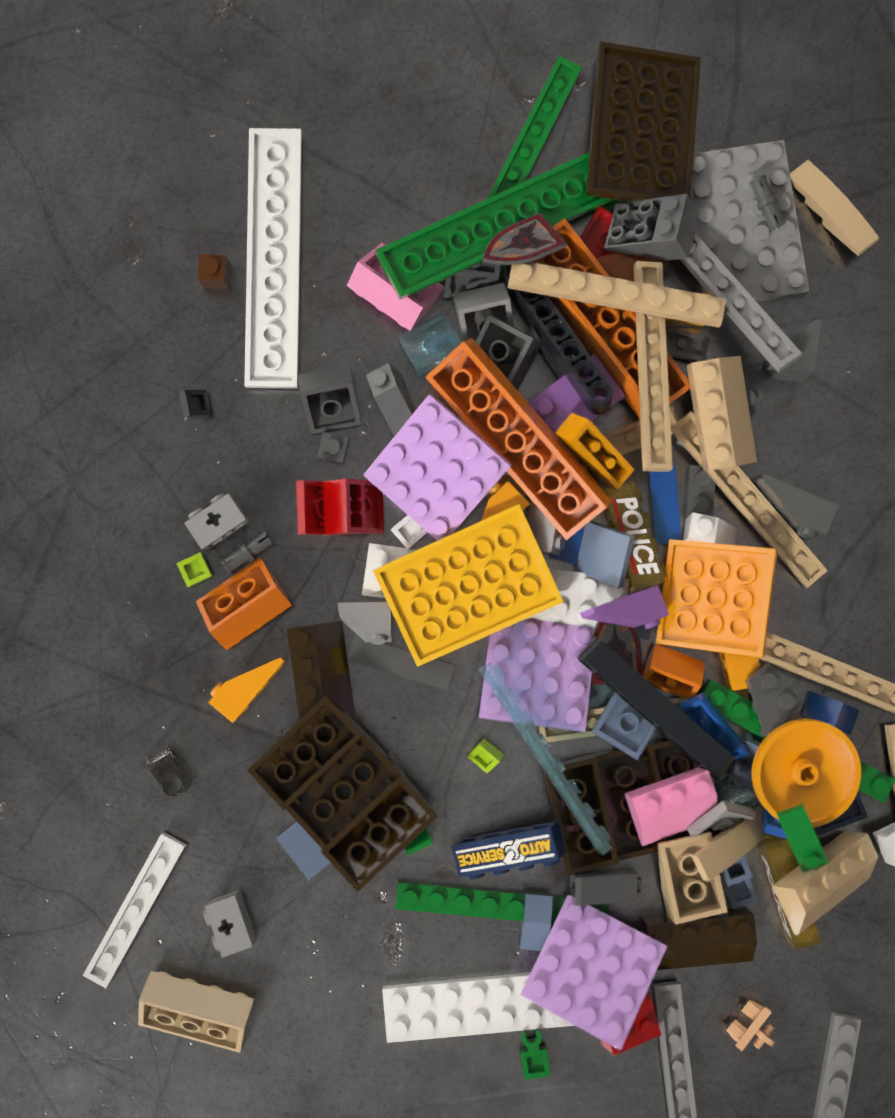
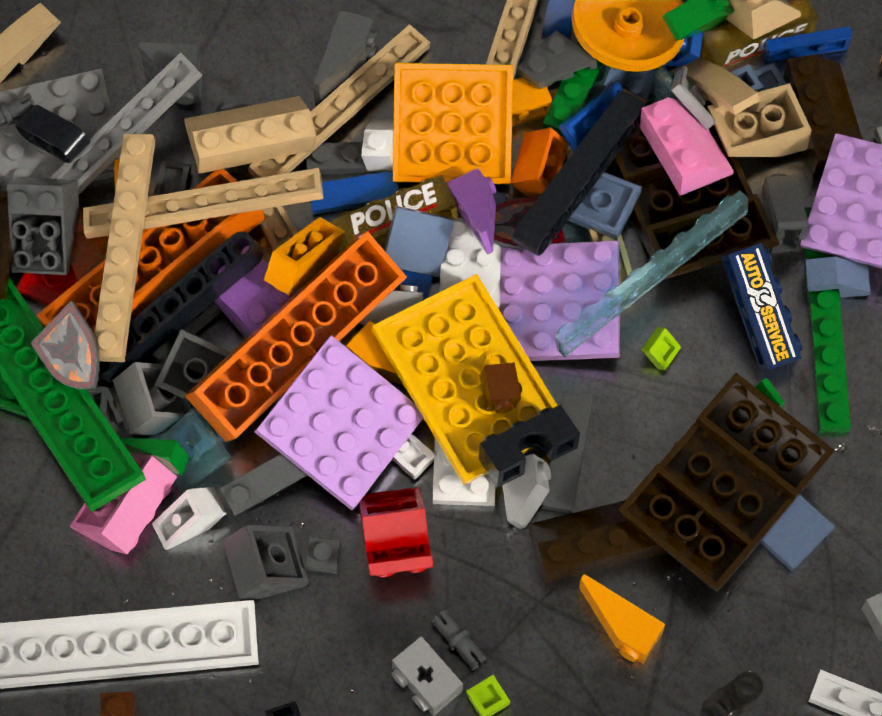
camera: 95 degrees left, 20 degrees down
orange slope [196,557,292,650] -> none
none -> black beam [15,105,90,164]
none -> green slope [121,438,189,475]
none -> white slope [152,487,227,550]
none -> black arch [478,404,580,488]
none -> reddish brown brick [479,362,521,413]
none -> blue tile [762,26,852,64]

